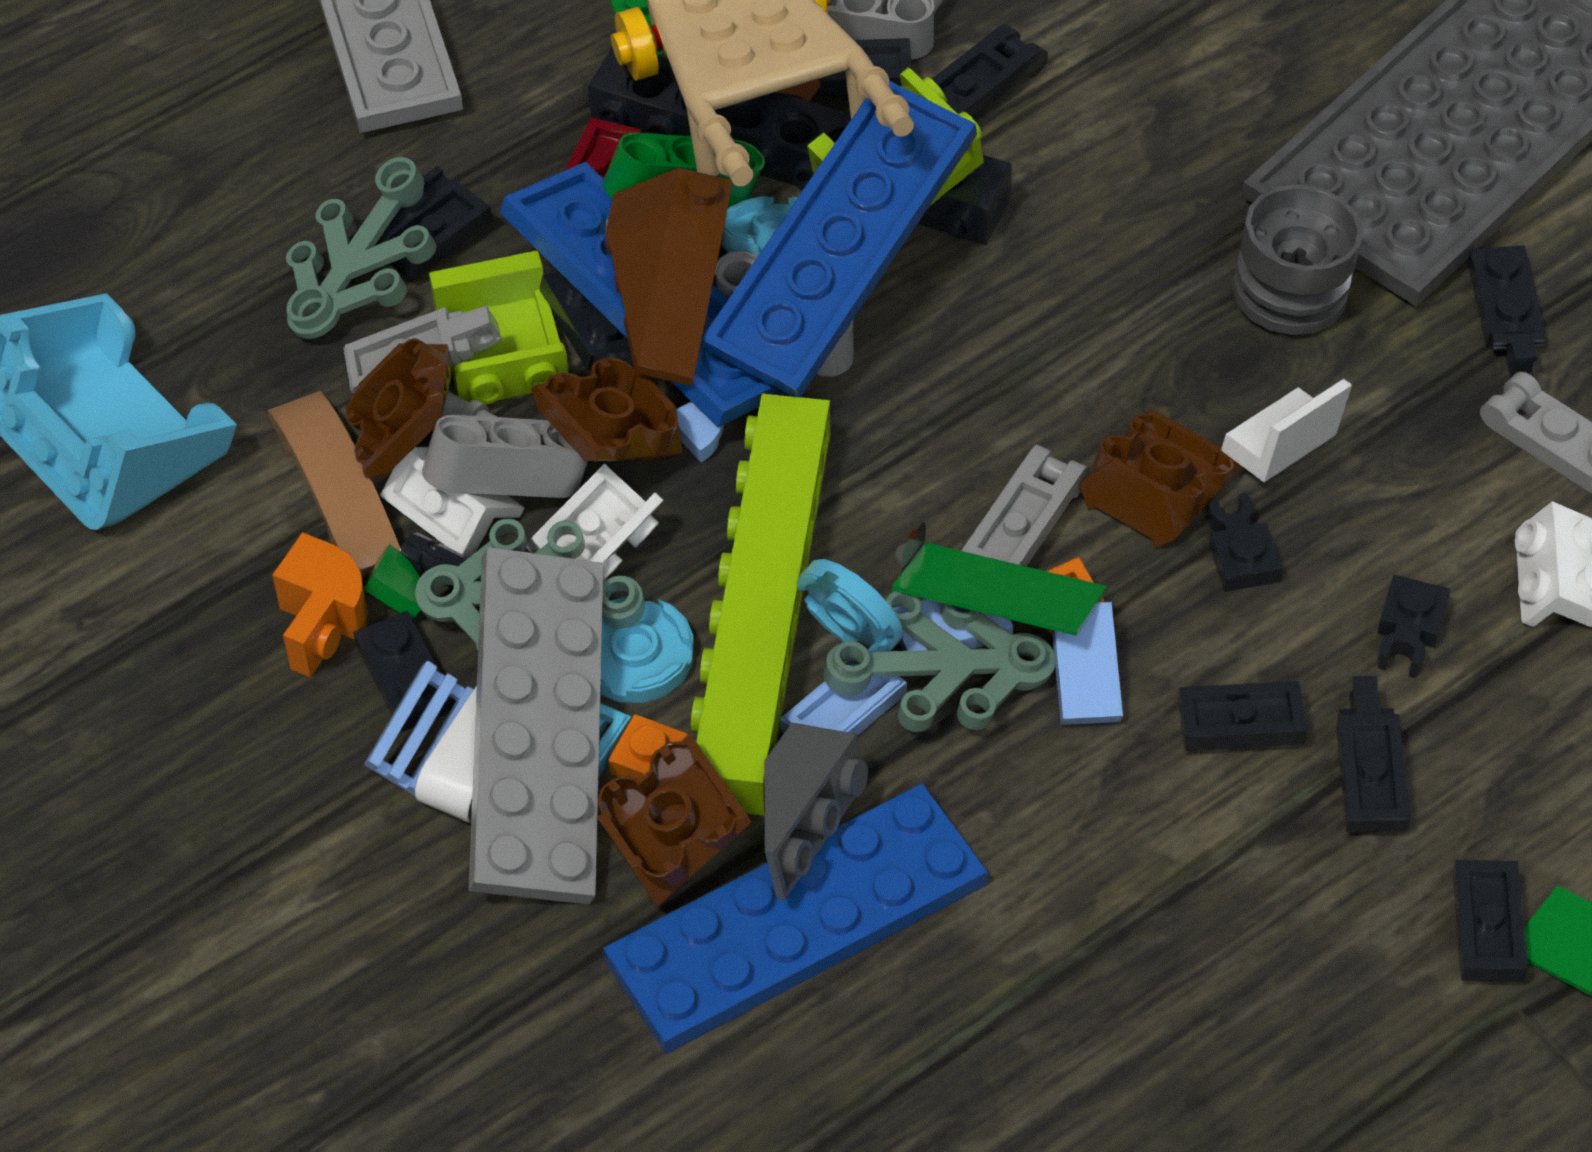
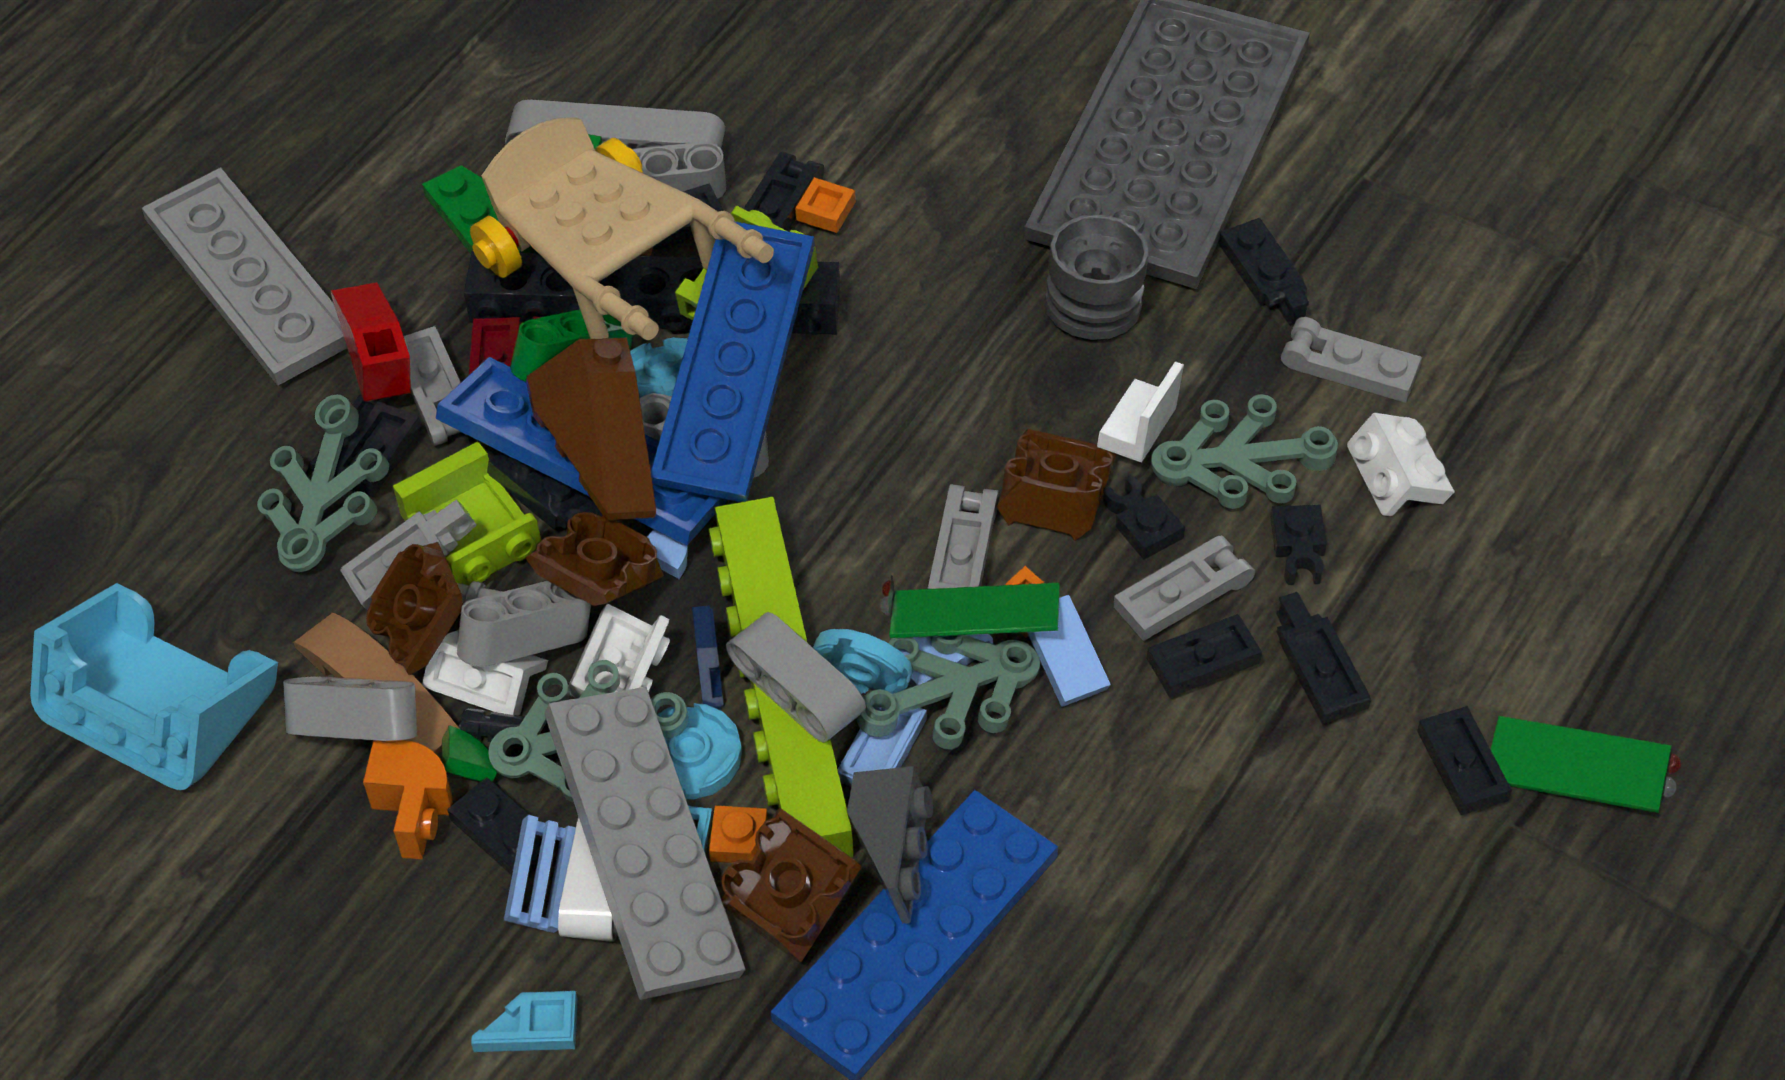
camera: 20 degrees left, 0 degrees up
none -> light grey beam [283,676,417,741]
none -> red slope [331,282,411,402]
none -> light grey plate [404,326,467,446]
none -> medium azure tile [471,991,578,1052]
none -> dark blue tile [692,605,724,711]
none -> light grey beam [726,612,866,743]
none -> orange plate [795,177,856,233]
none -> light grey plate [1114,536,1255,641]
none -> sand green plant [1151,394,1338,509]

